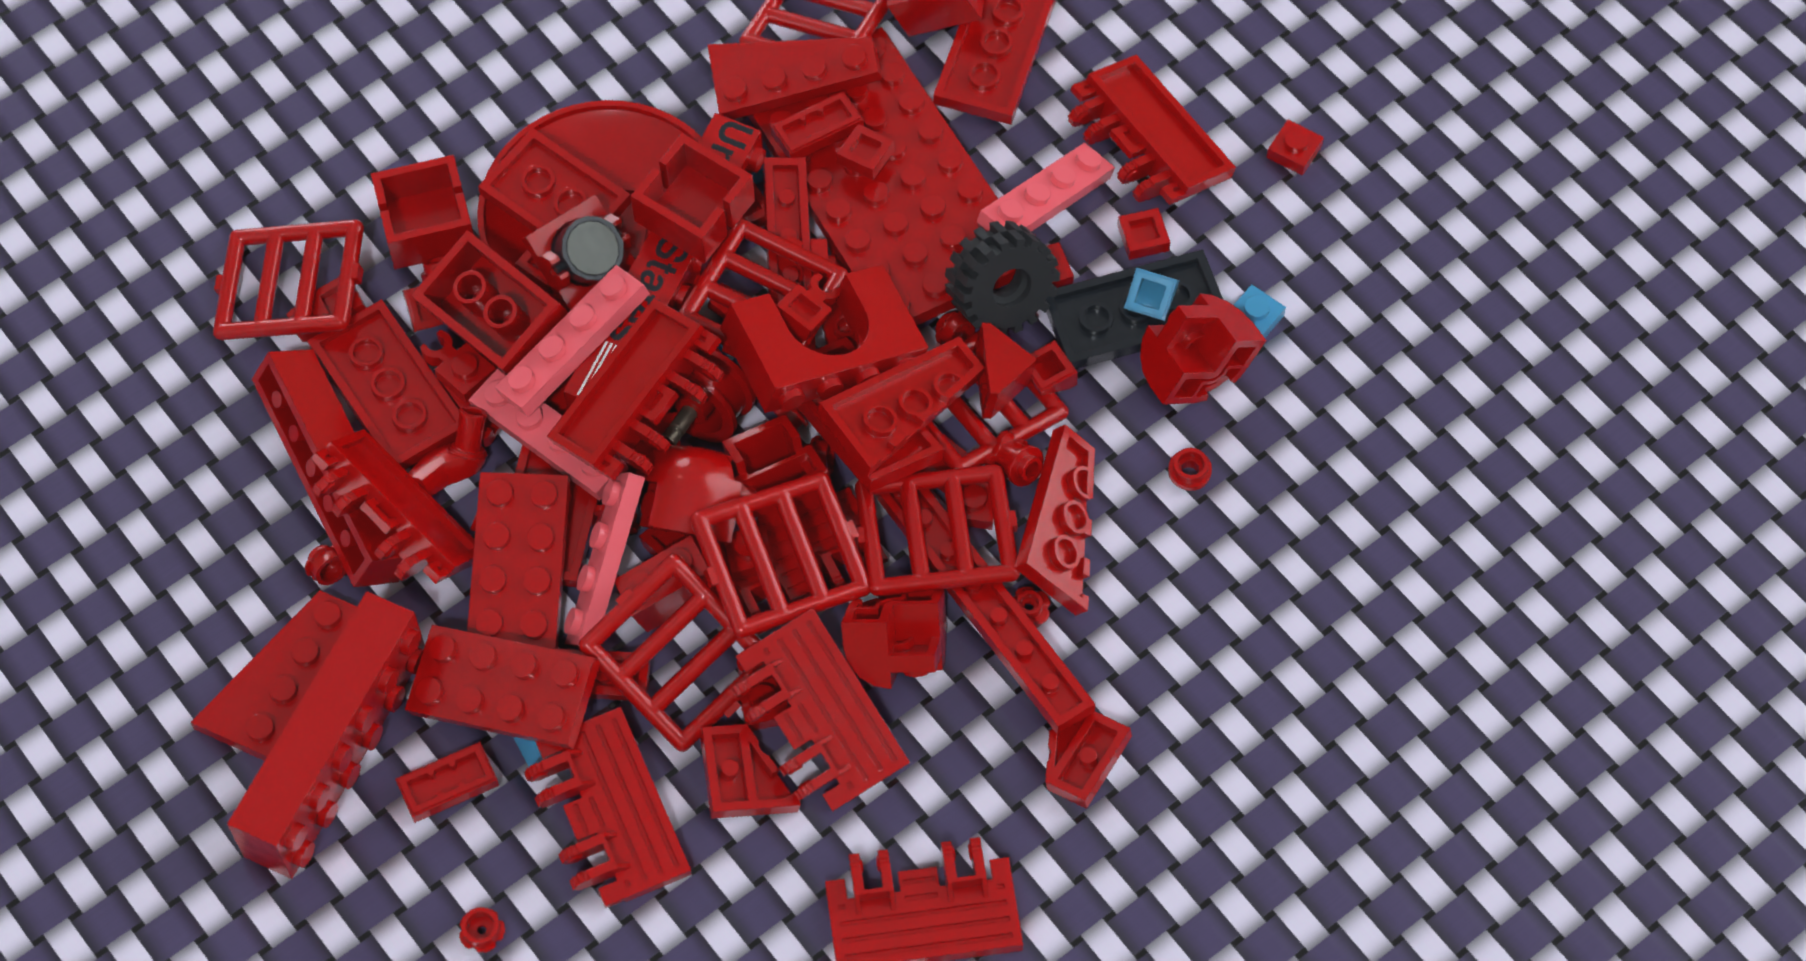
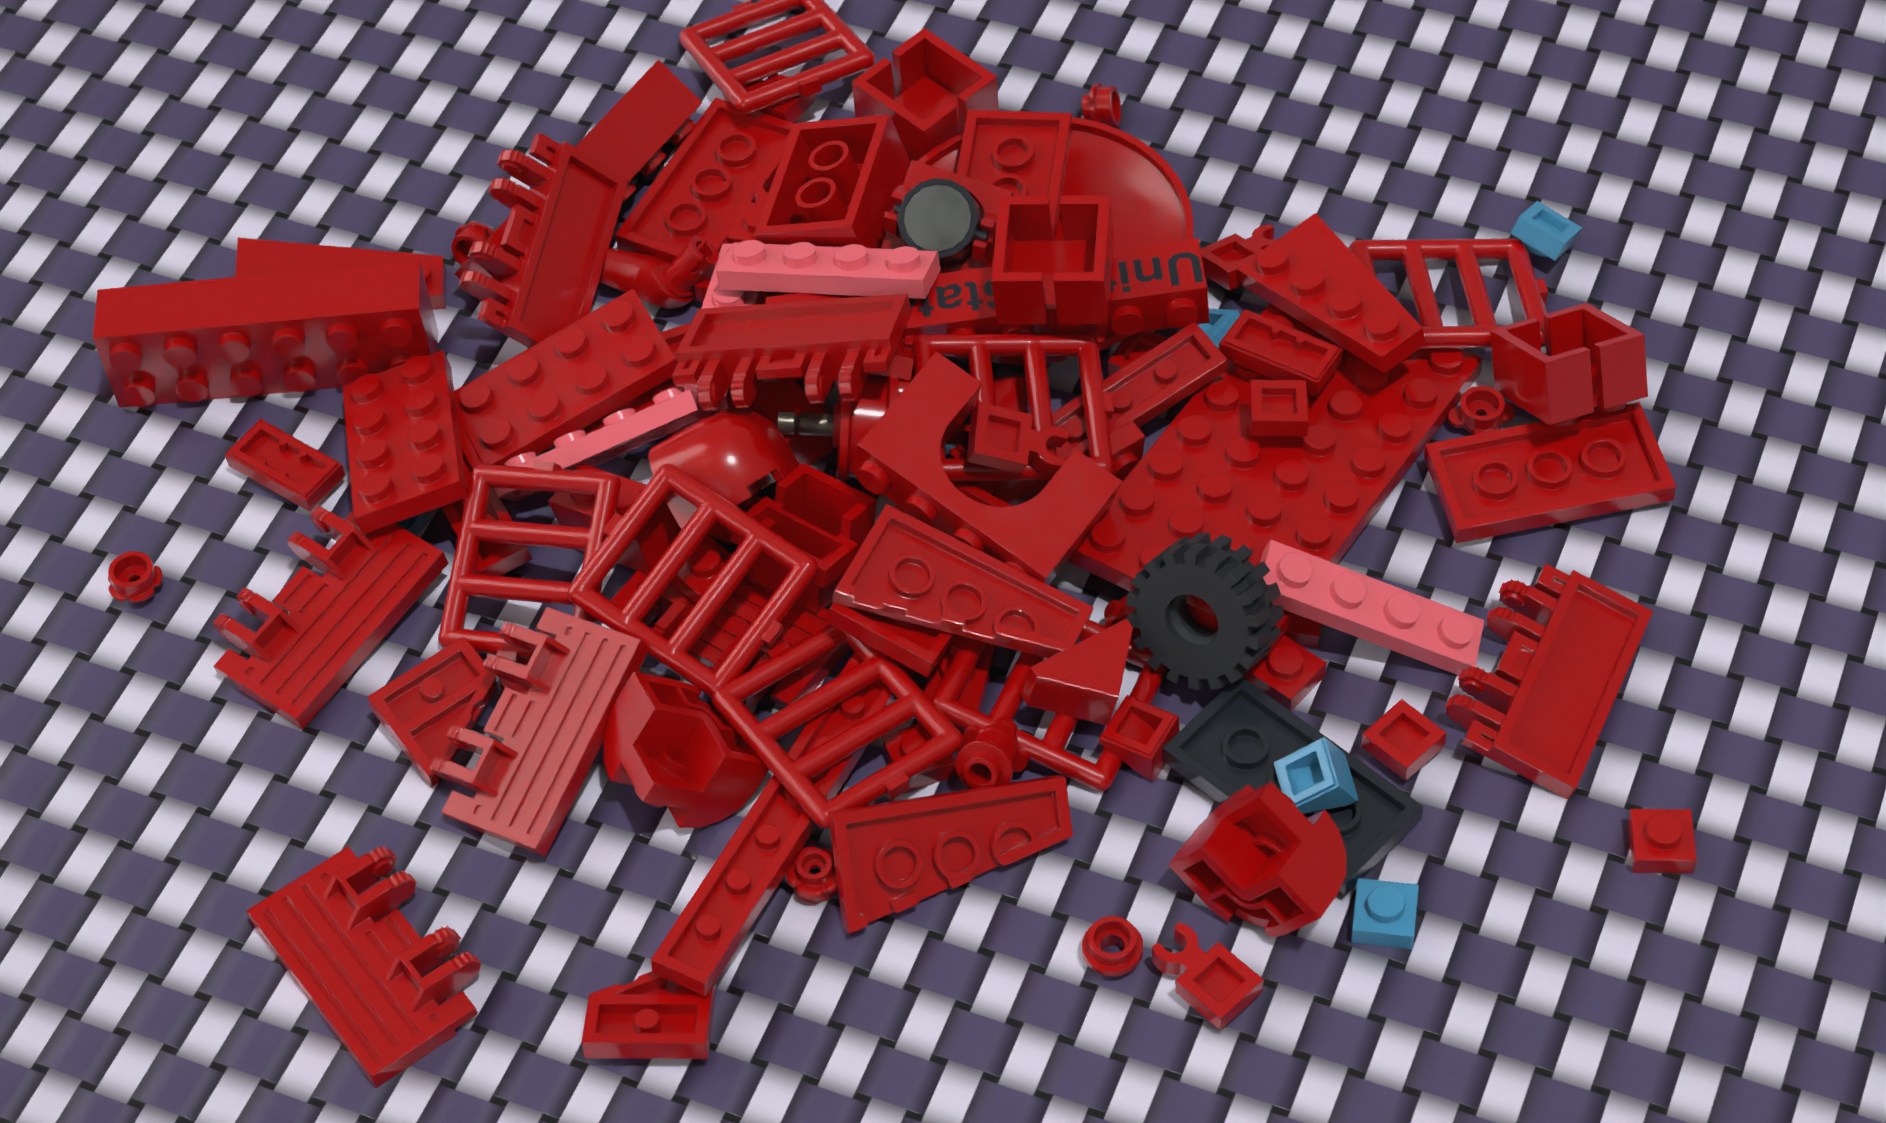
camera: 65 degrees right, 10 degrees down
none -> red plate [1082,83,1122,127]
none -> red plate [1152,923,1264,1031]
none -> red plate [1200,224,1277,291]
none -> red plate [1448,386,1514,435]

